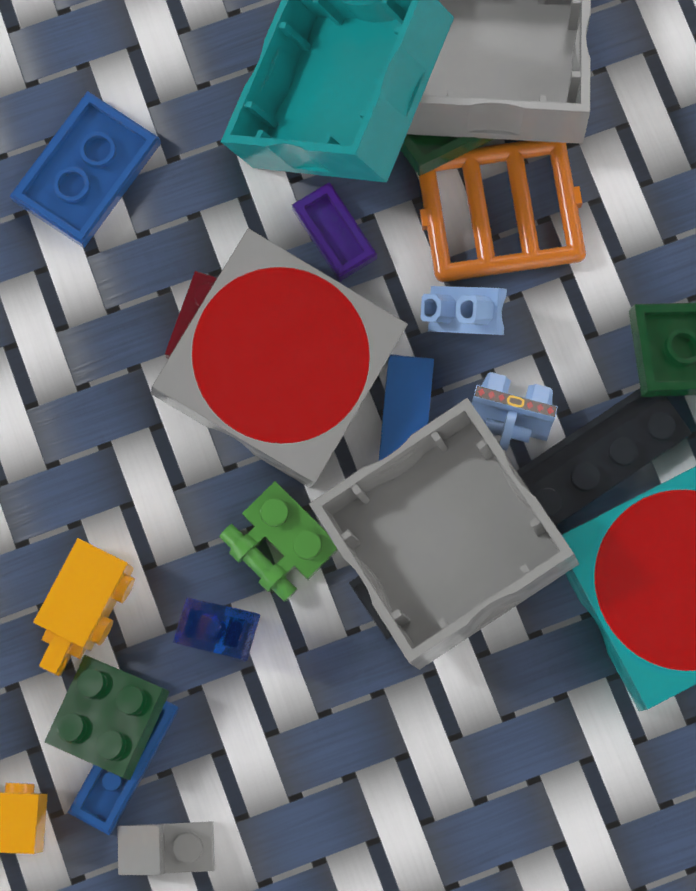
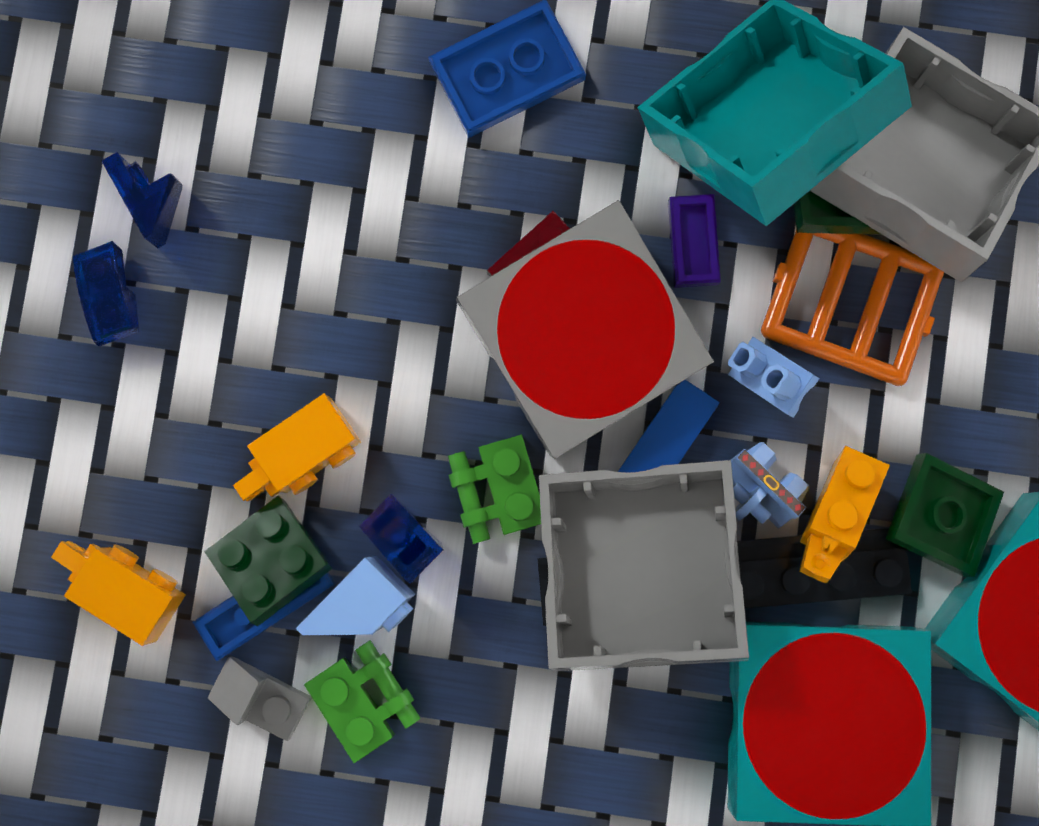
camera: 30 degrees right, 5 degrees up
none -> light blue slope [296,556,415,635]
none -> bright green plate [304,640,421,763]
none -> light orange hinge [800,446,890,583]

